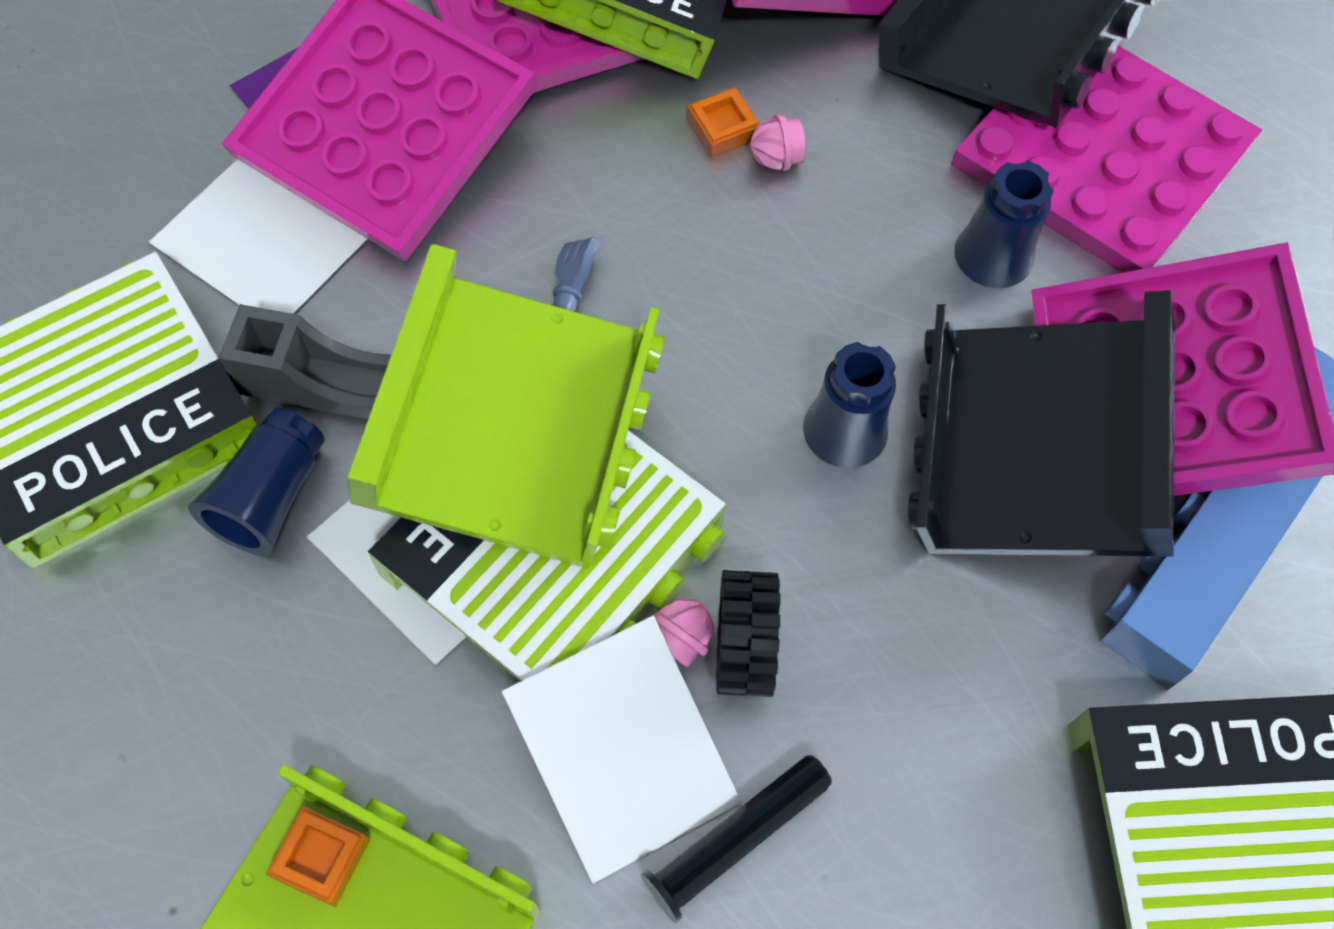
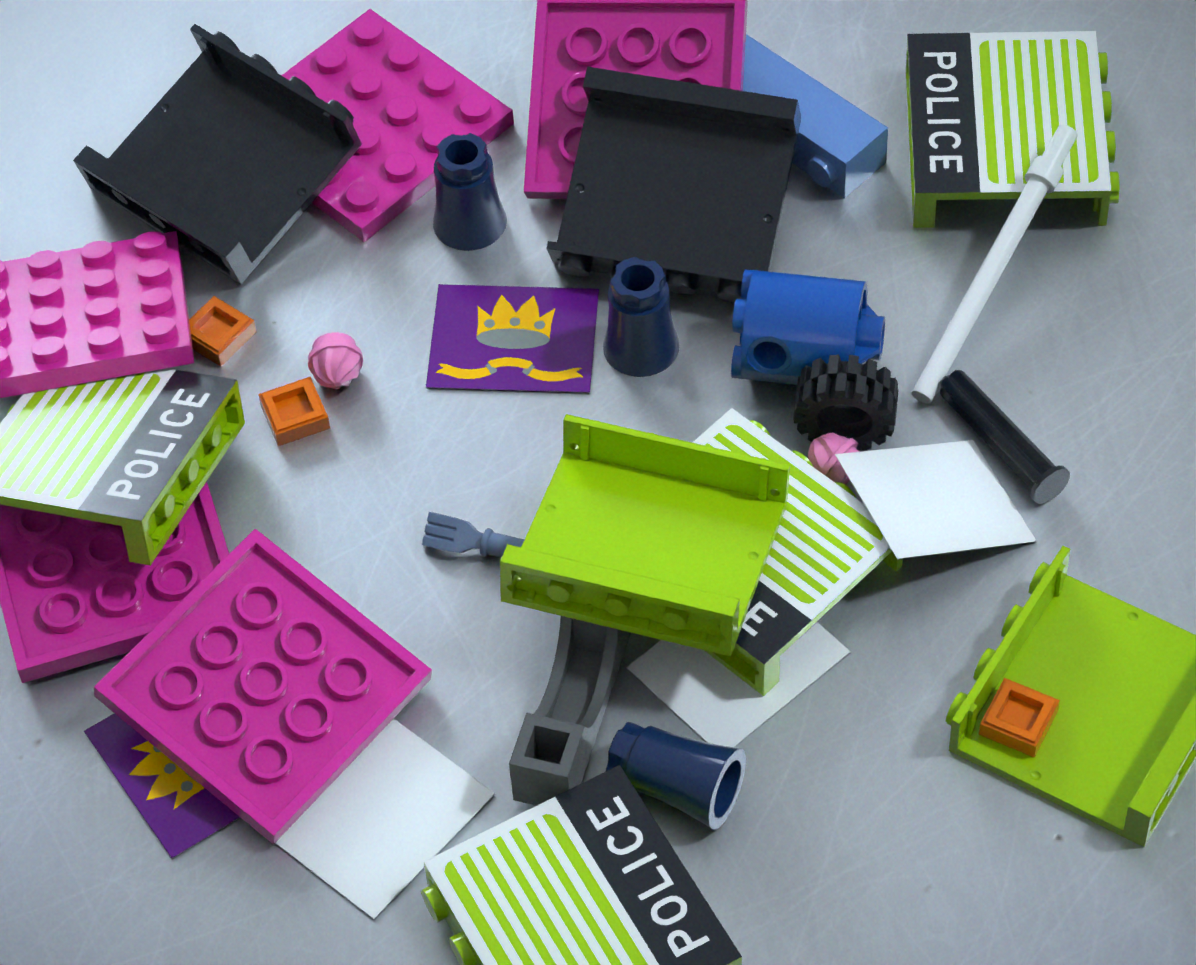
camera: 80 degrees left, 10 degrees down
none -> orange tile [189,296,257,367]
none -> dark purple sticker [426,284,599,393]
none -> blue cylinder [731,269,885,385]
none -> white bar [911,125,1078,404]

